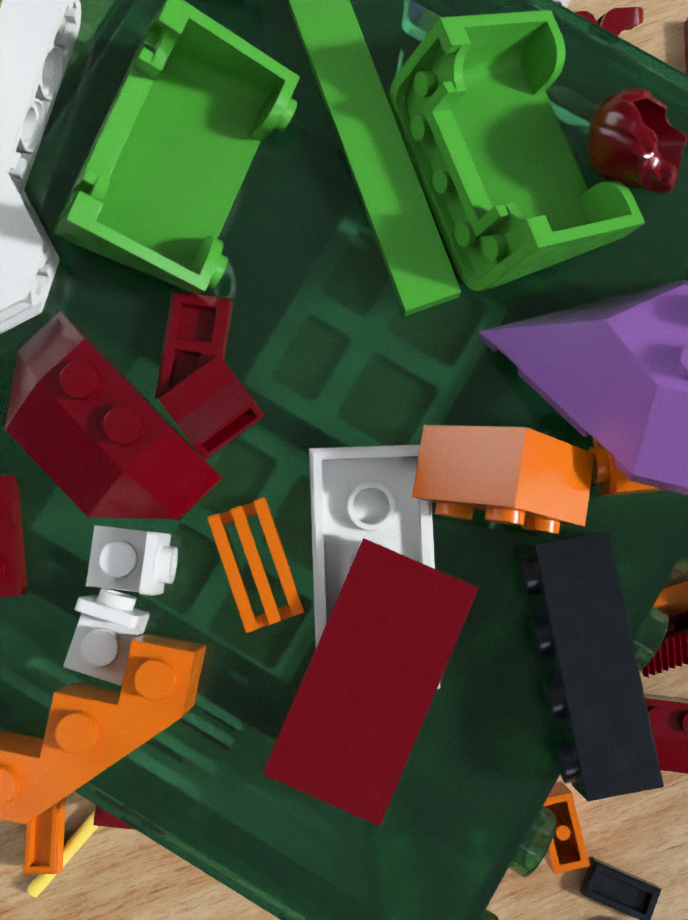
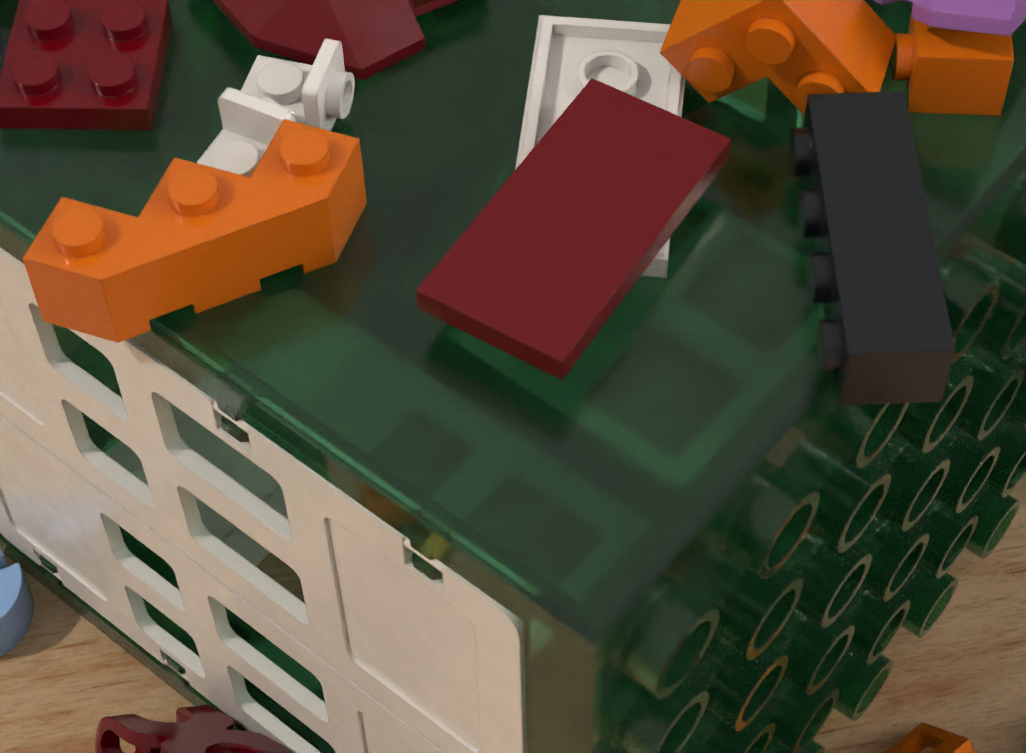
camera: 10 degrees right, 30 degrees down
orange tile [207,497,305,633] -> none

